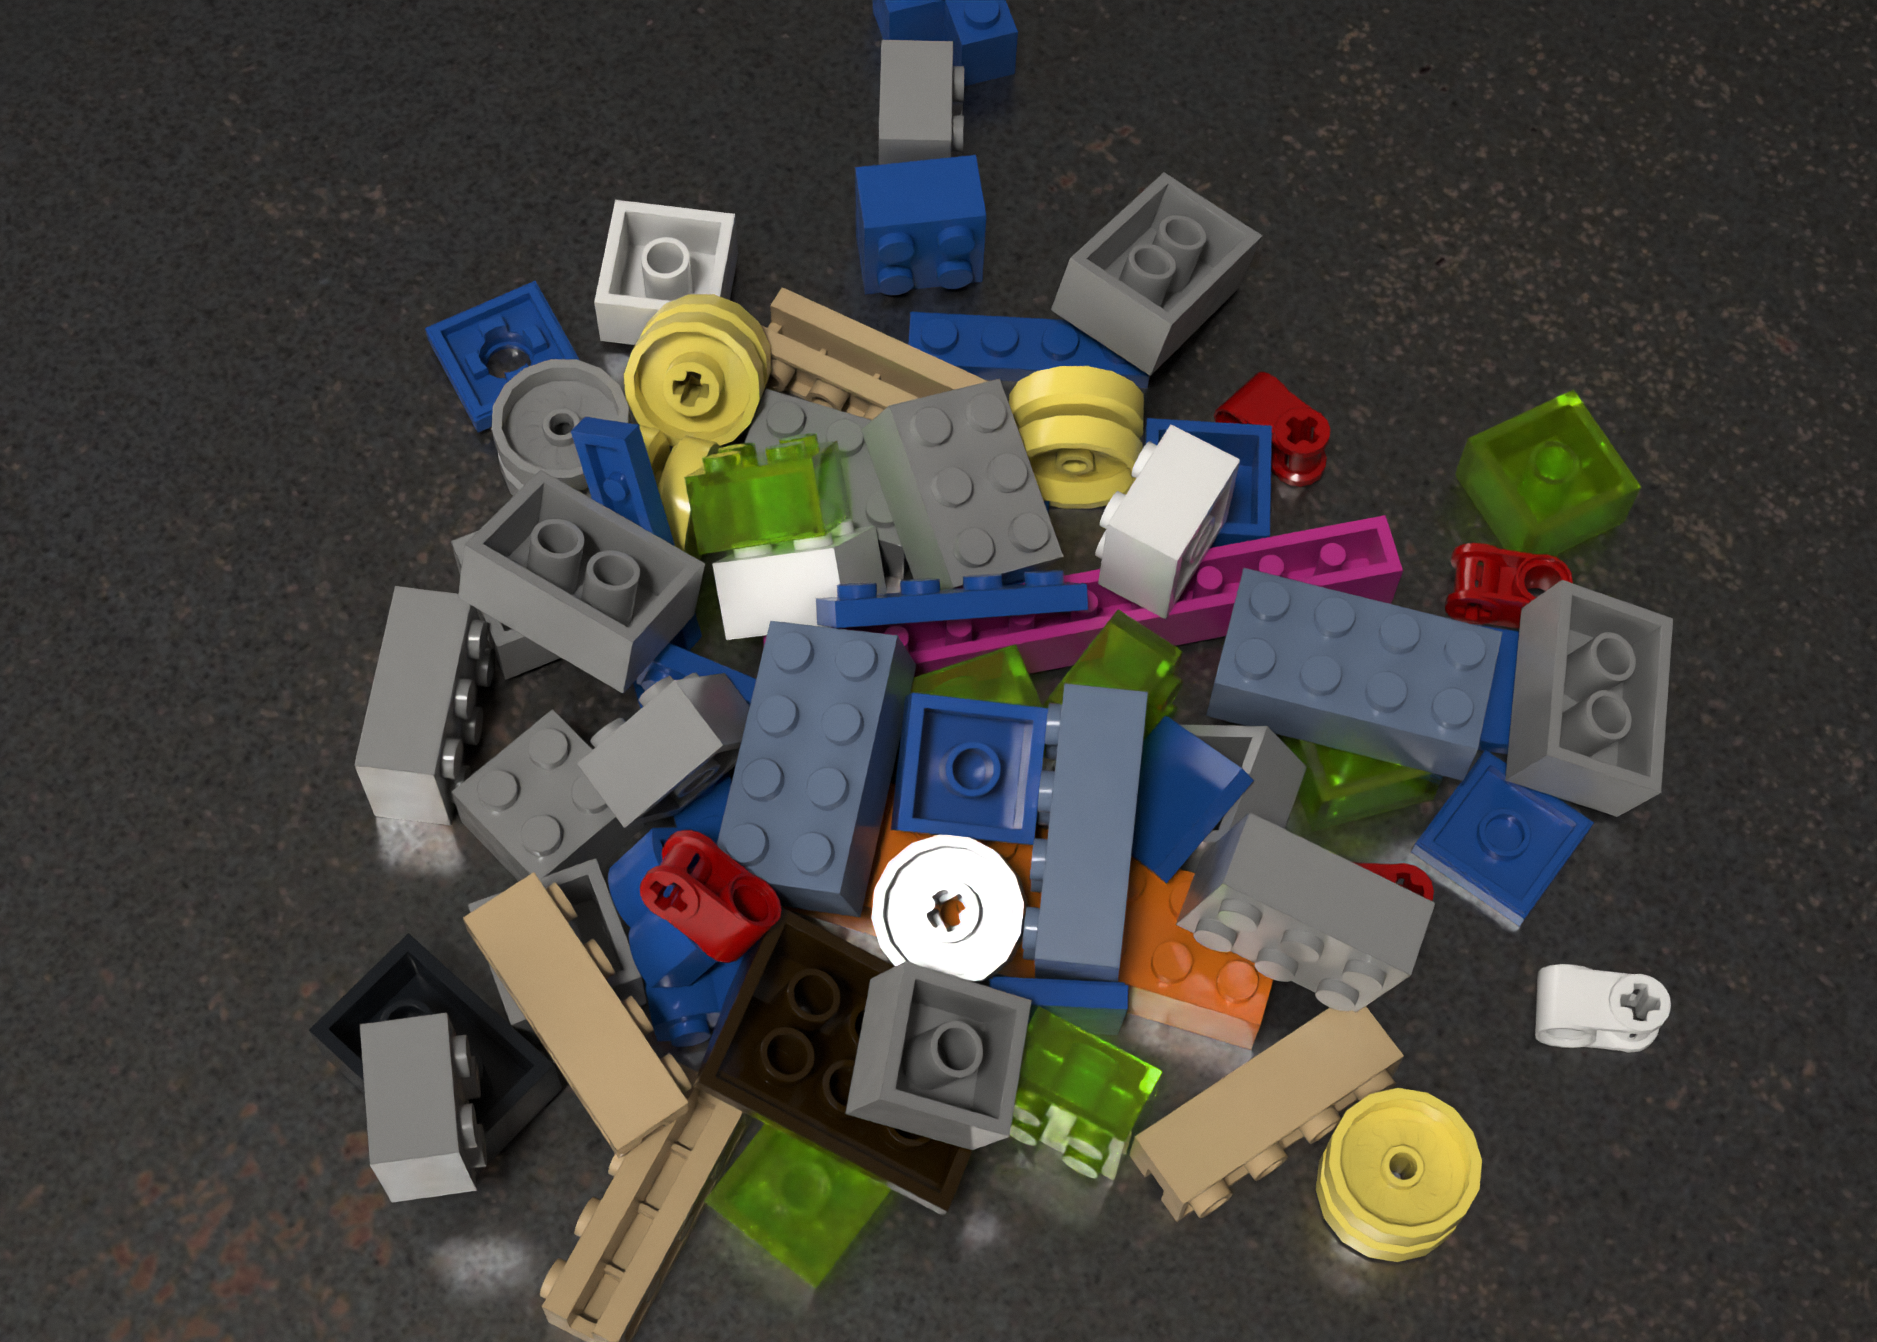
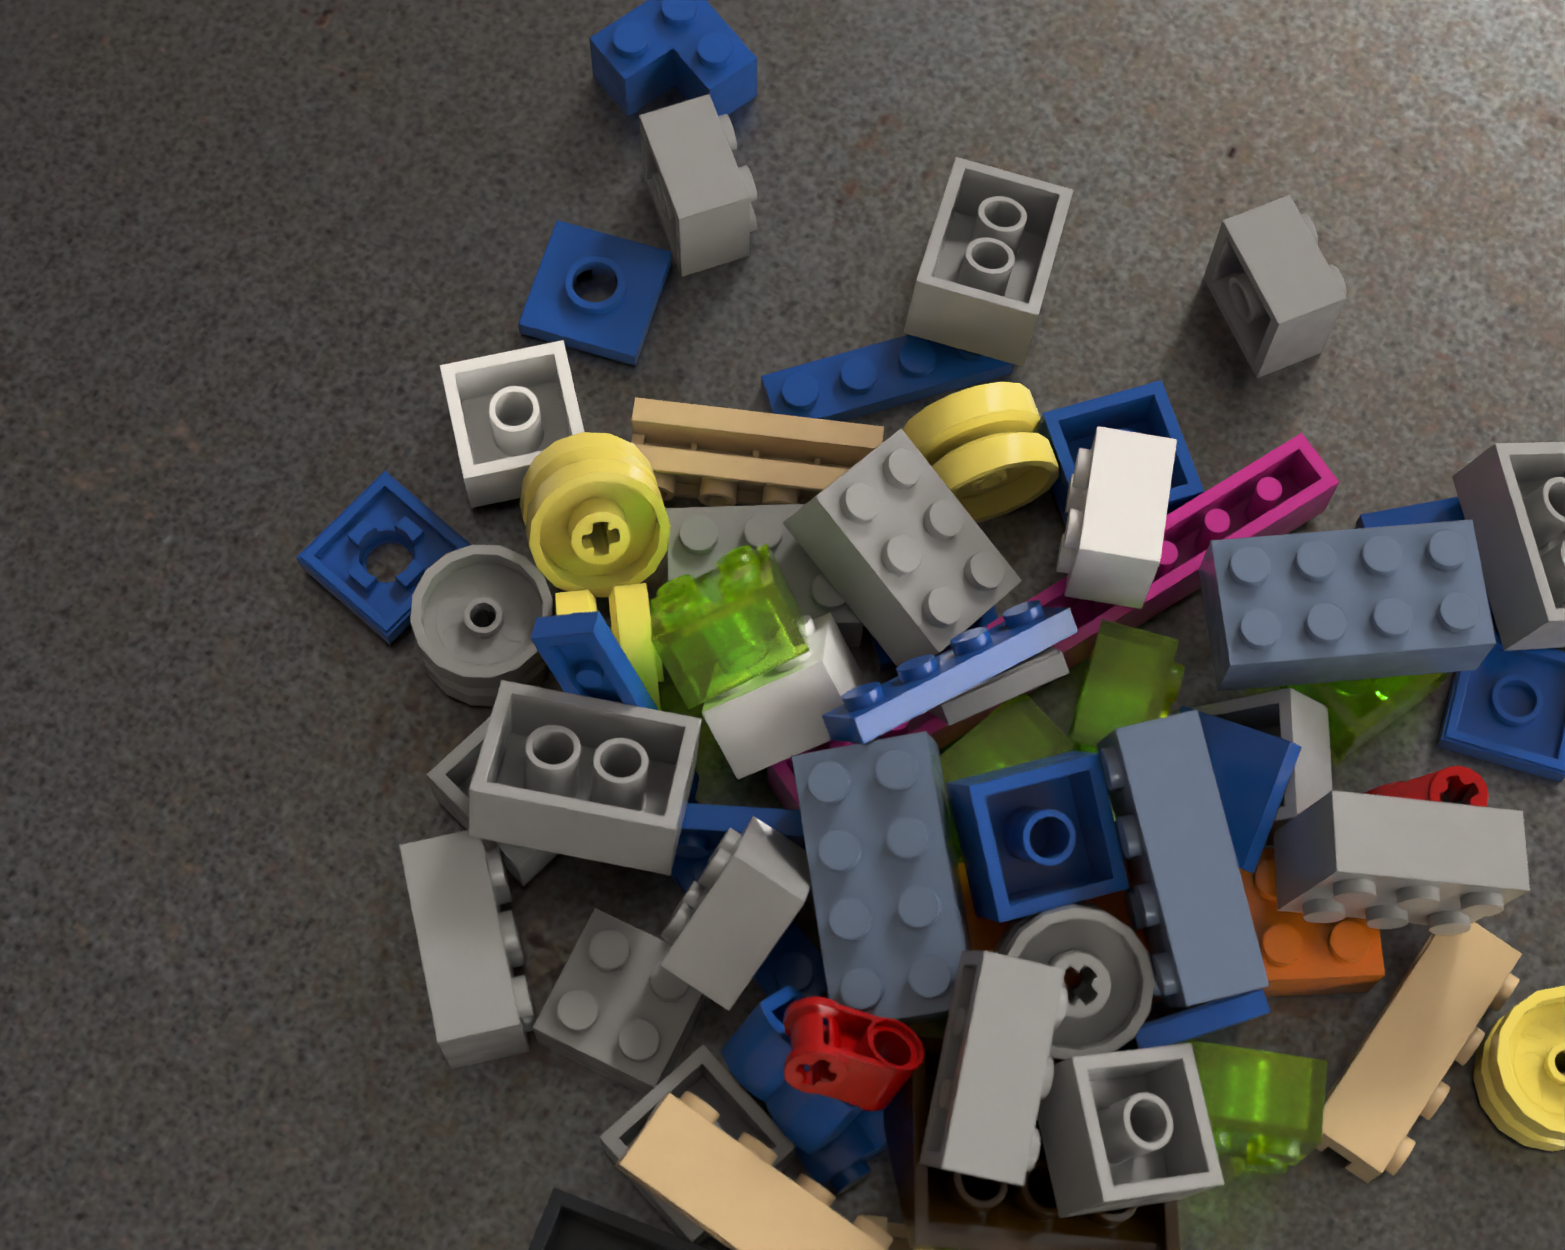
camera: 20 degrees left, 5 degrees up
blue brick [855,155,986,295] -> none
red piece [1214,371,1331,487] -> none
red piece [1445,543,1573,629] -> none
clear neon green brick [1455,389,1641,556] -> none
none -> blue piece [518,220,672,366]
none -> light grey brick [919,951,1068,1186]
none -> light grey tile [929,646,1069,726]
none -> light grey brick [1203,195,1346,378]

